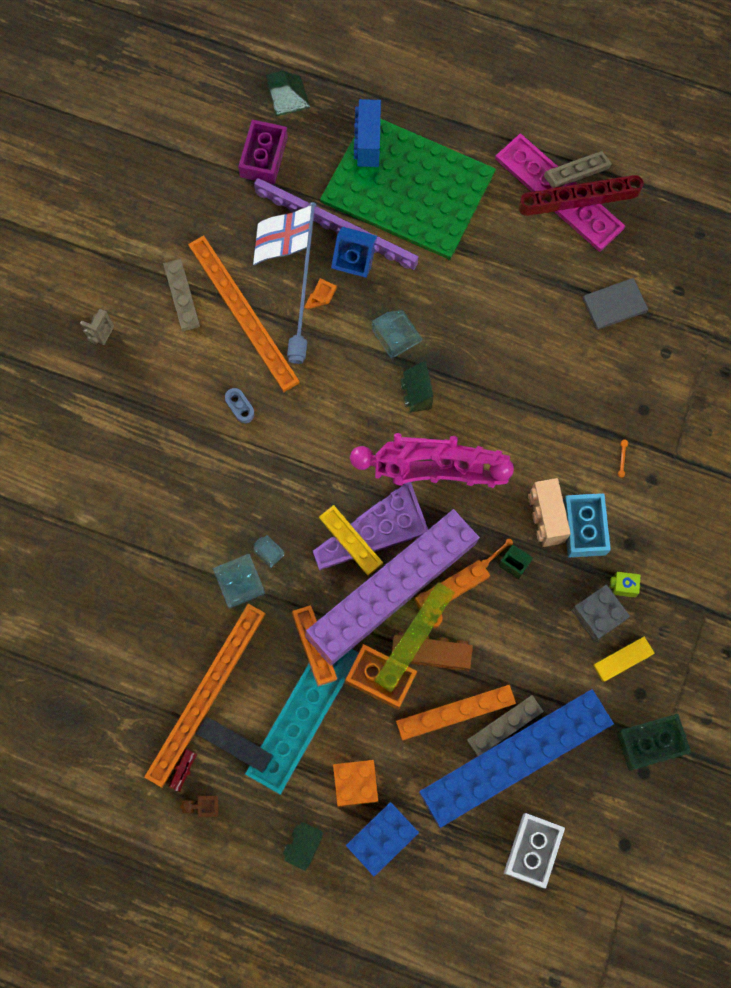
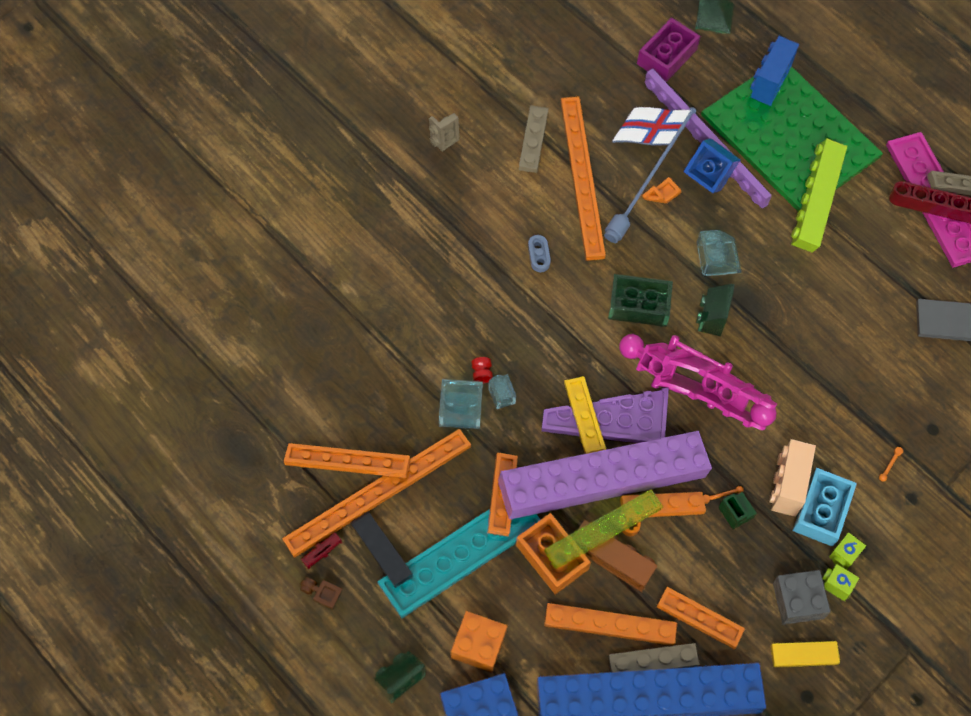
camera: 25 degrees right, 10 degrees down
none -> orange plate [284,443,411,478]
none -> red wheel [471,357,493,384]
none -> clear green brick [608,274,673,327]
none -> orange plate [657,587,745,649]
none -> lime brick [791,138,847,253]
none -> lime brick [829,533,866,570]

